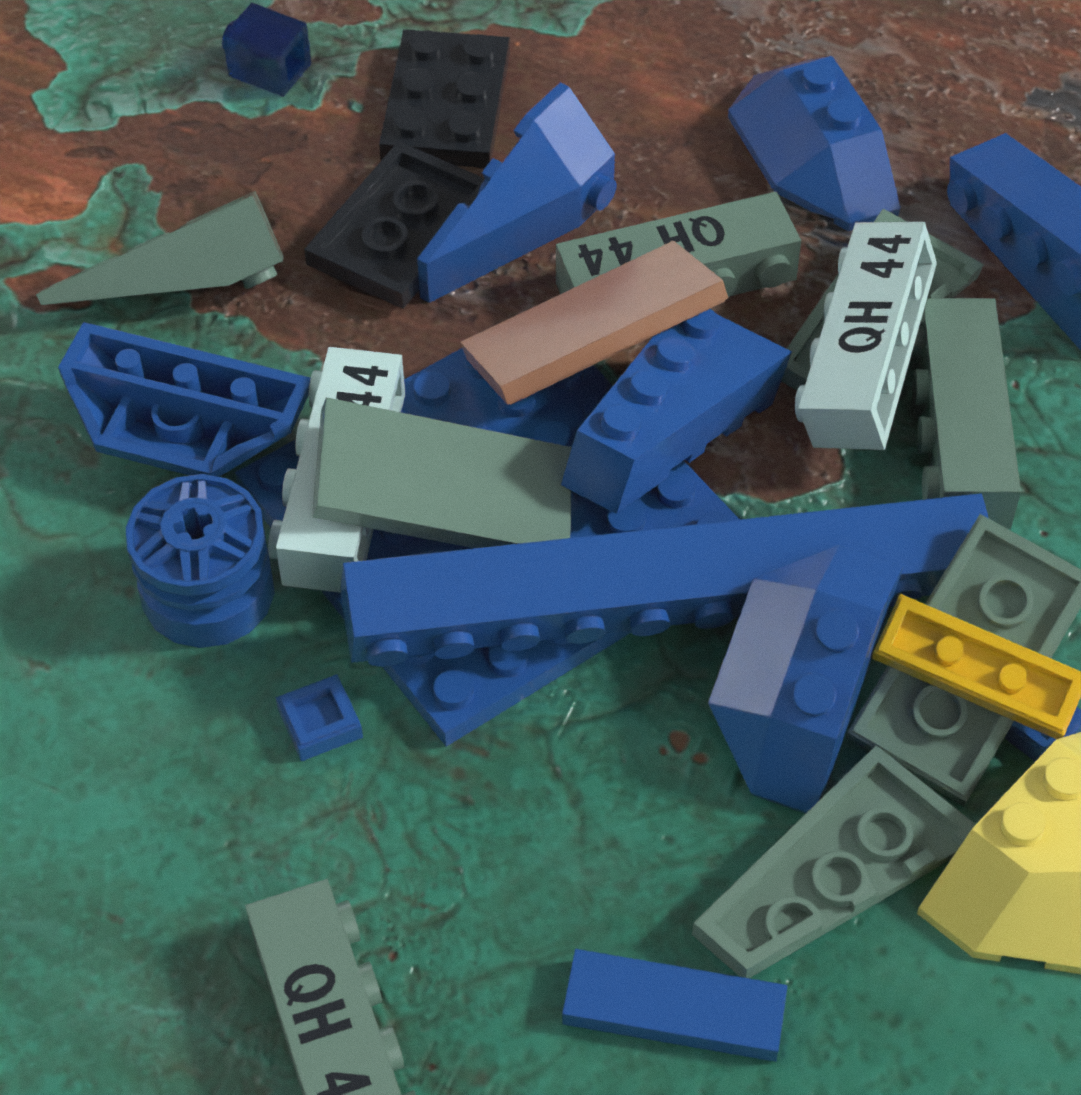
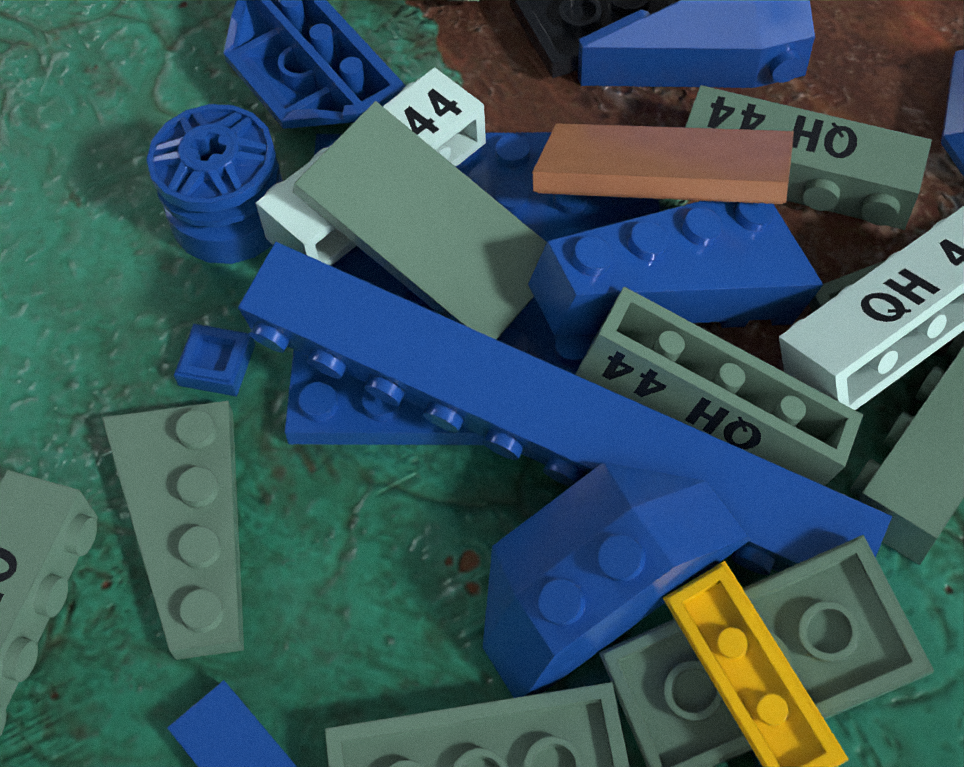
camera: 40 degrees right, 5 degrees up
none -> sand green wing [102,401,244,660]
none -> sand green brick [575,287,863,486]

